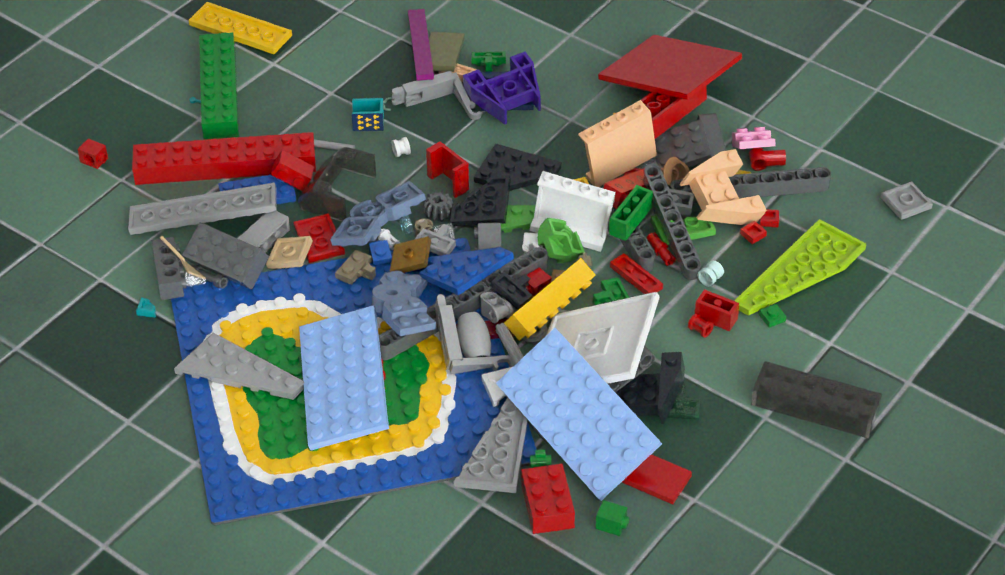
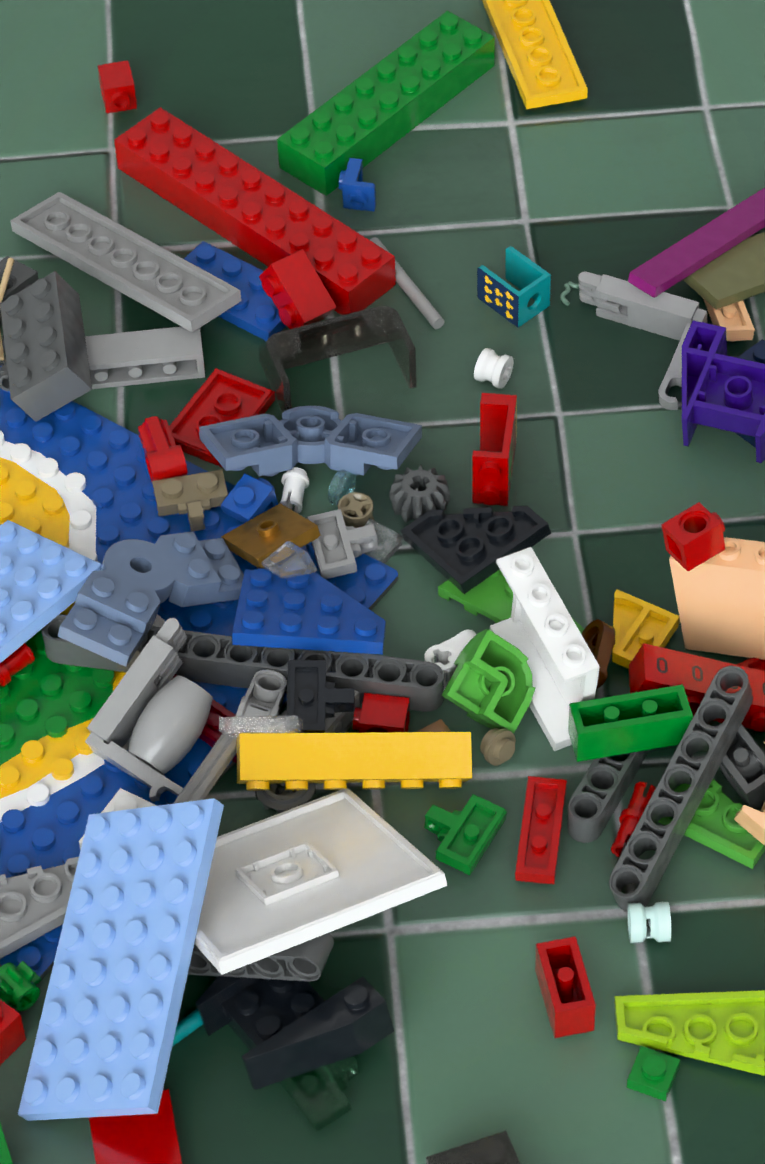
camera: 50 degrees right, 5 degrees up
tan plate [266,236,313,269] -> none
black wing [474,143,562,191] -> none
brick [474,223,501,250] -> none
red bush [688,313,714,338] -> none
none -> red piece [138,416,188,482]
none -> clear tile [219,715,303,737]
none -> clear slope [261,541,318,578]
none -> blue bracket [339,158,376,211]
none -> red brick [661,502,725,572]

